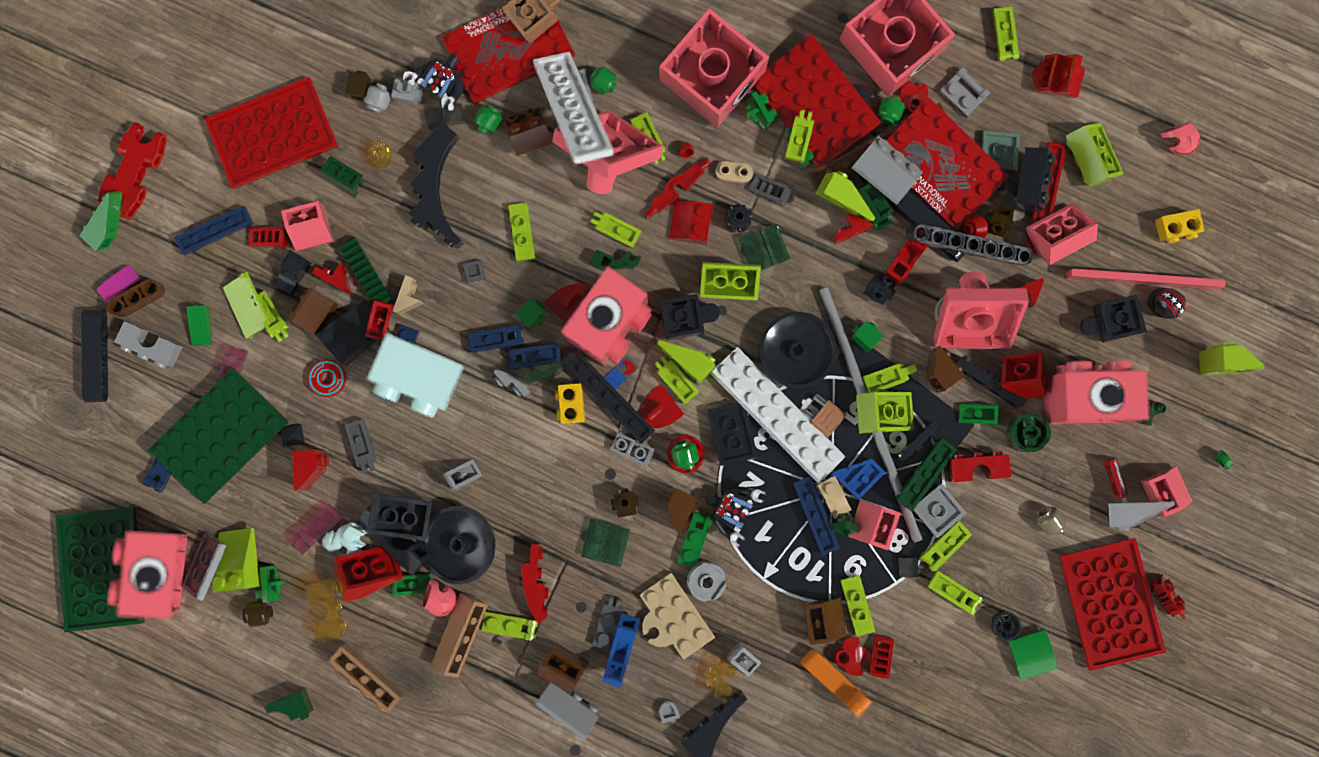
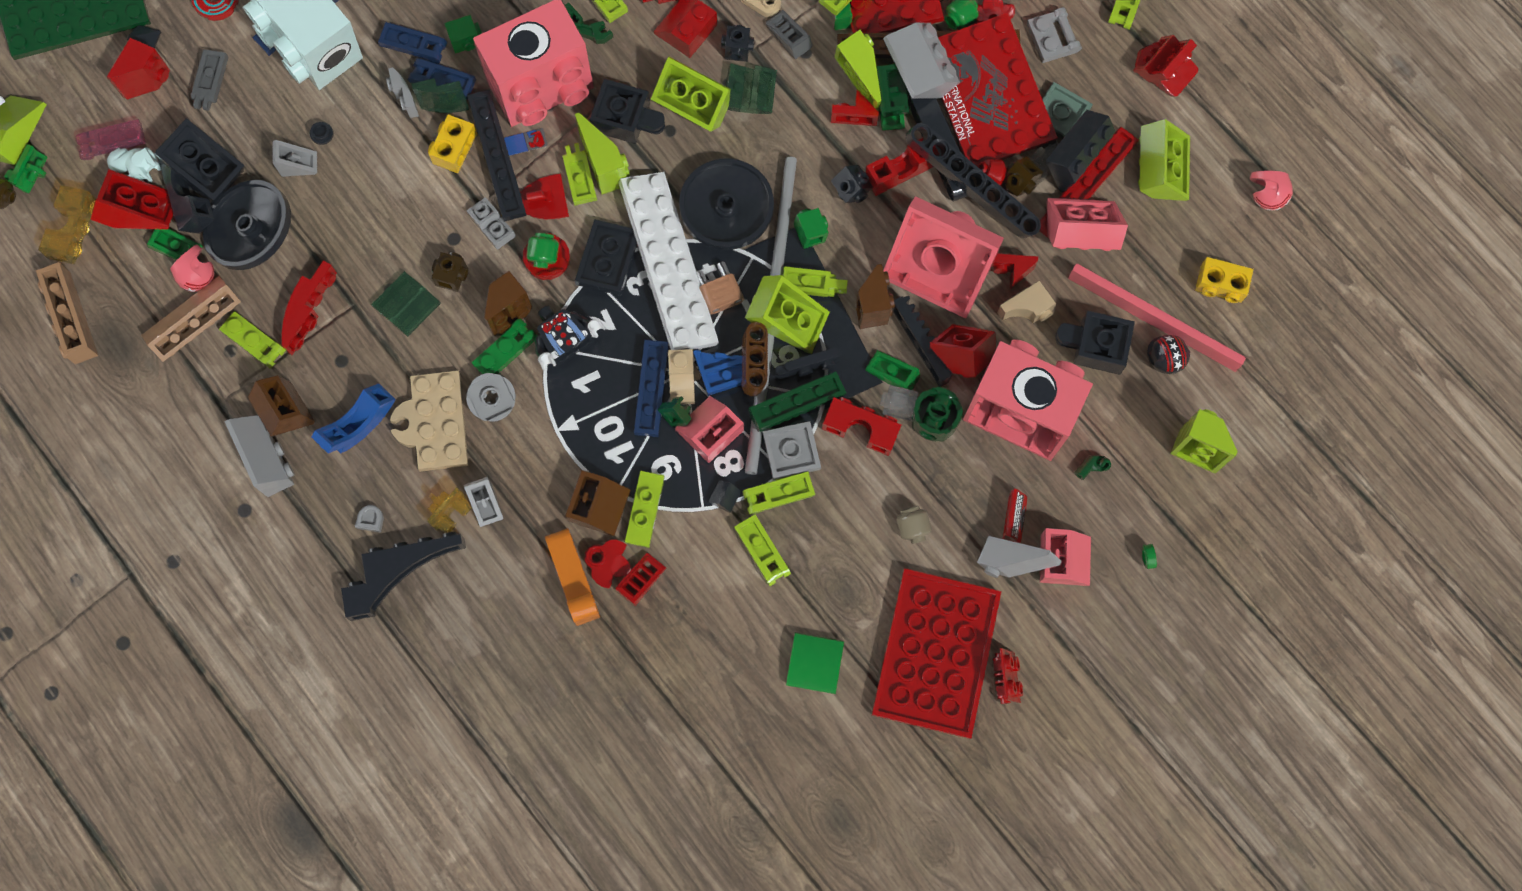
camera: 25 degrees right, 10 degrees down
dark grey hinge [592,596,623,651] -> none
black wheel [990,611,1021,640] -> none
none -> black plate [310,122,334,145]
none -> reddish brown beam [742,322,768,396]
none -> clear brick [880,385,918,421]
none -> tan arch [997,281,1056,324]

